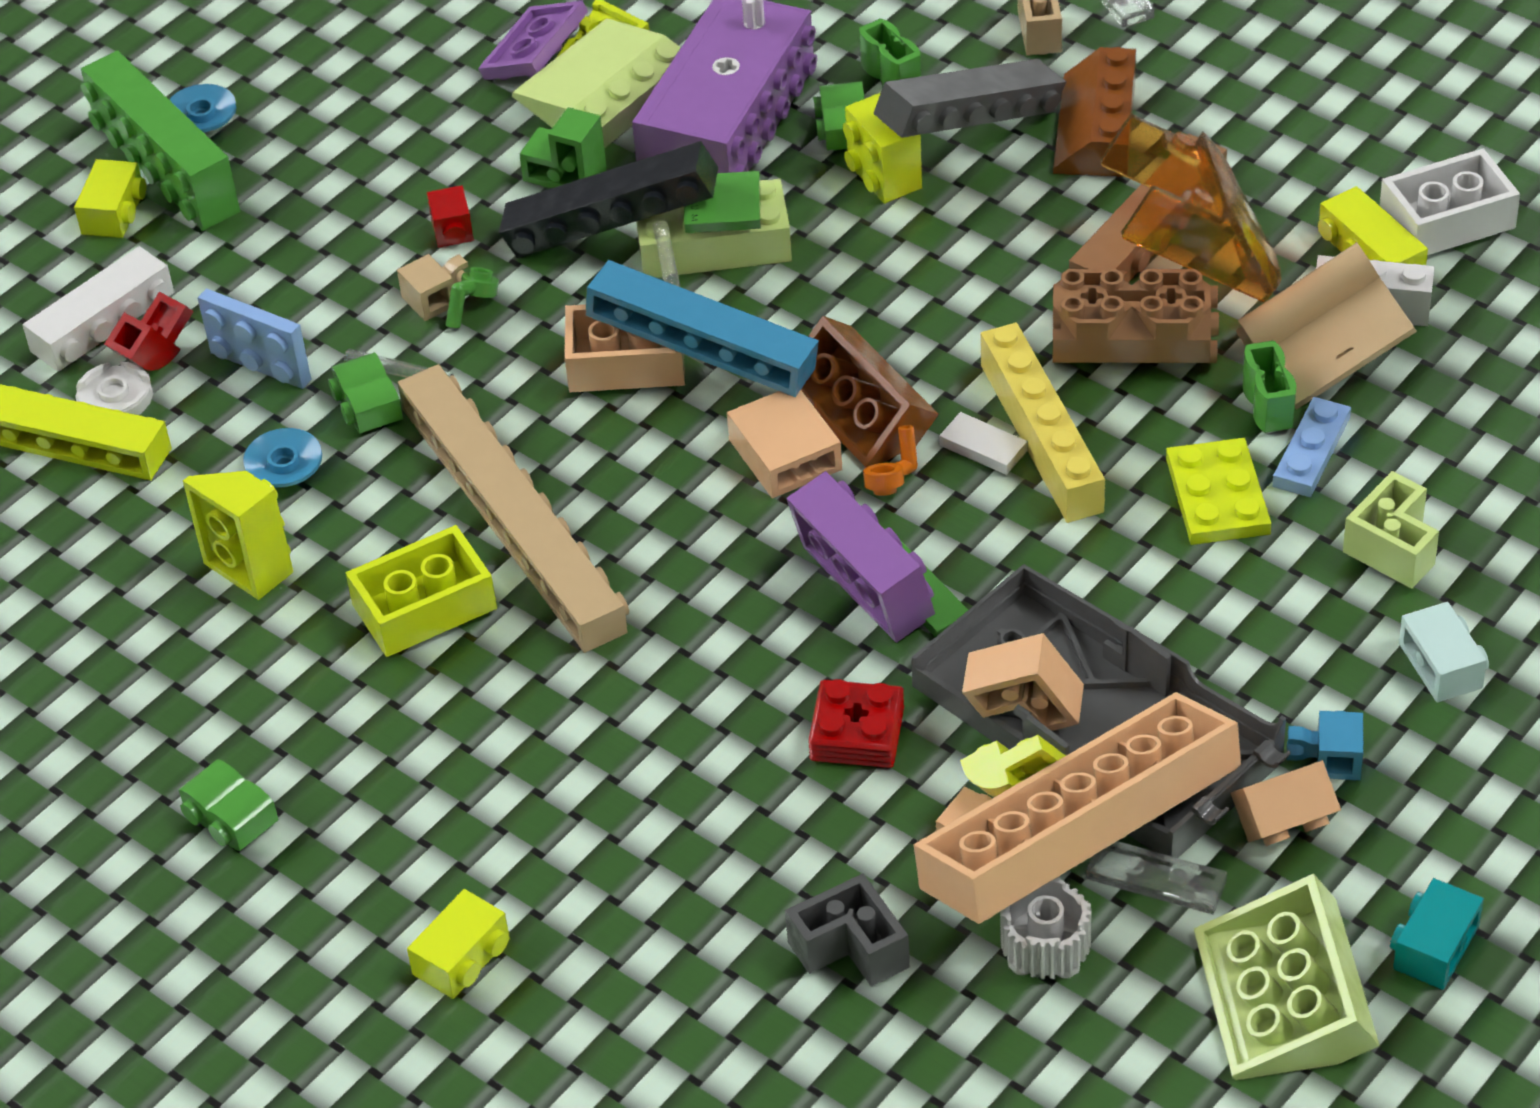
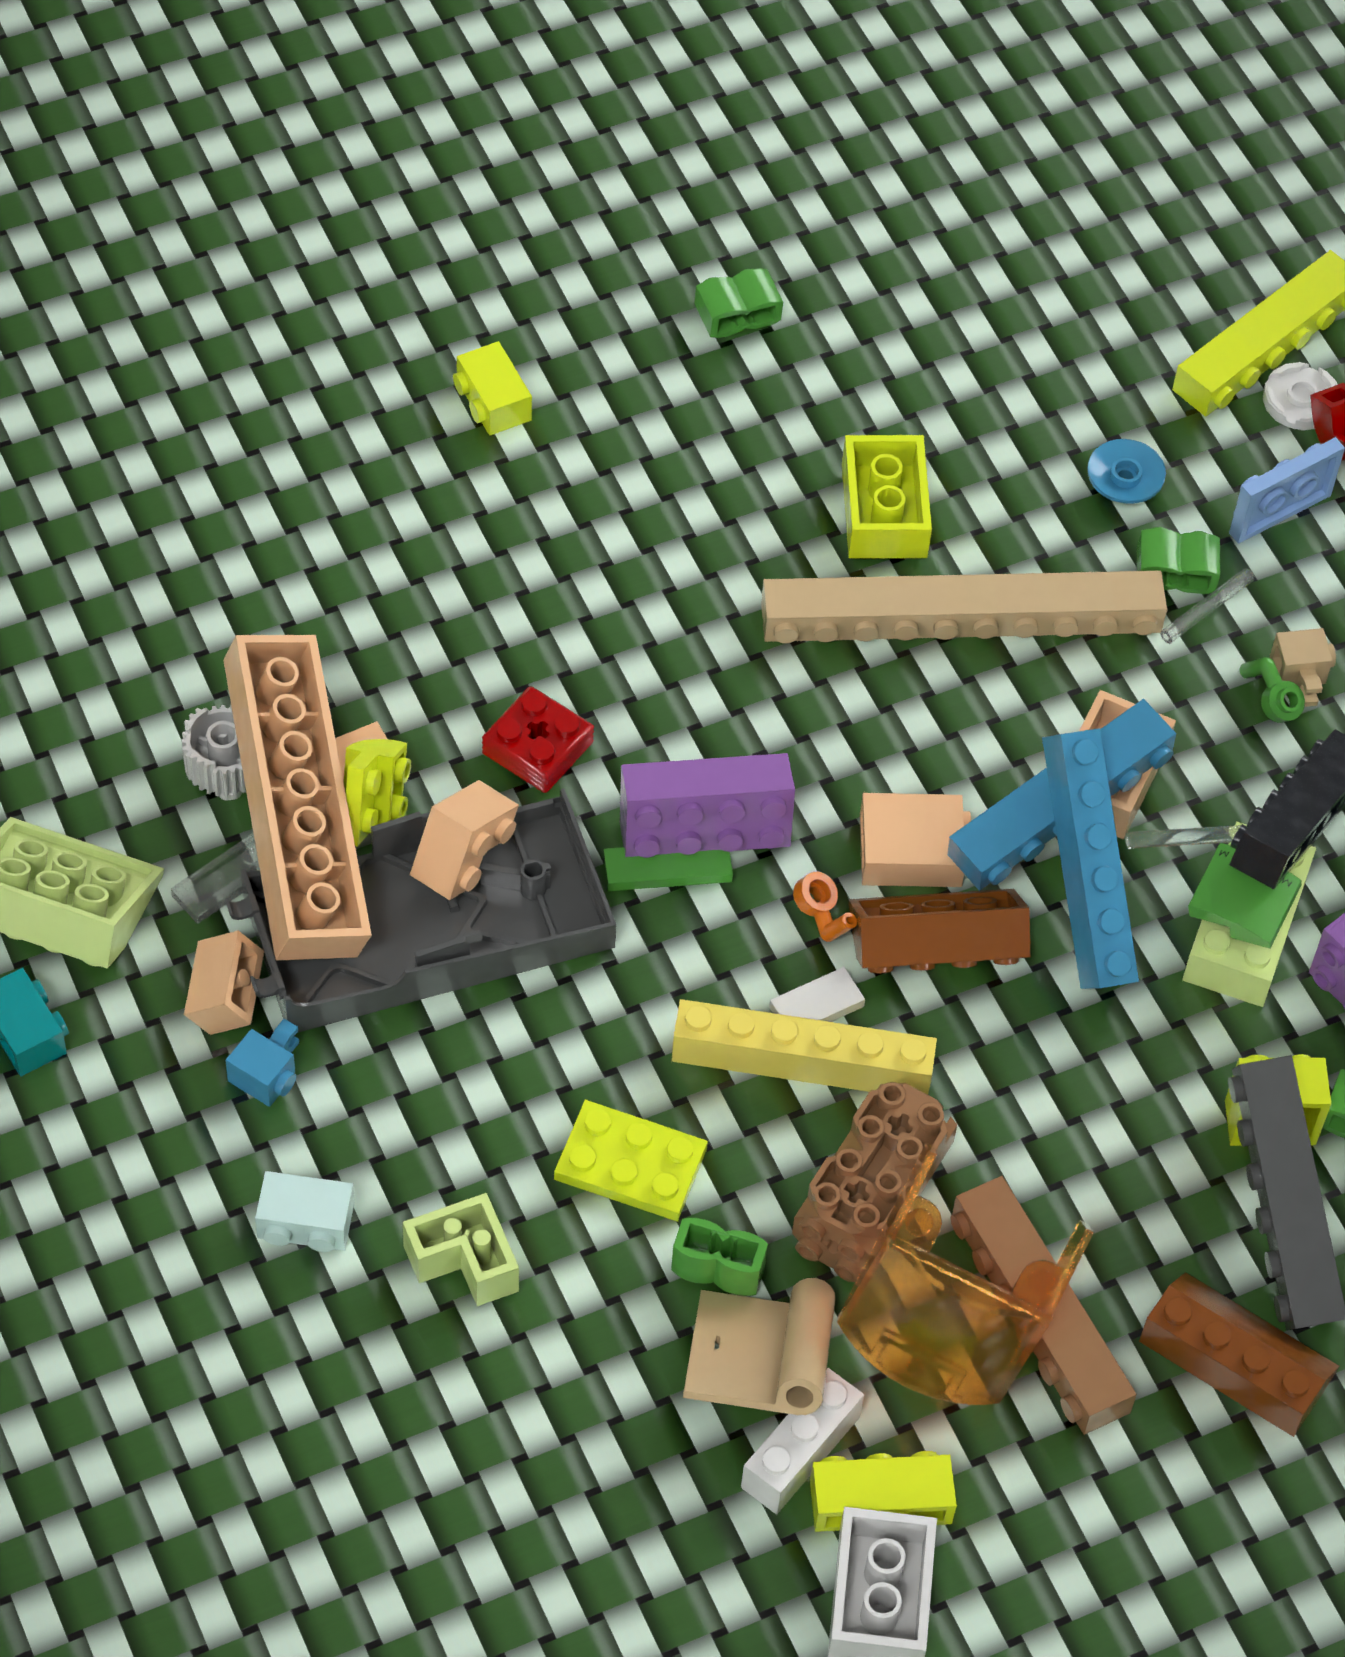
camera: 110 degrees right, 10 degrees up
neon yellow slope [183,471,294,600] -> none
dark grey brick [785,873,910,986] -> none
light blue plate [1272,397,1351,498] -> none
none -> dark azure brick [1042,728,1139,989]

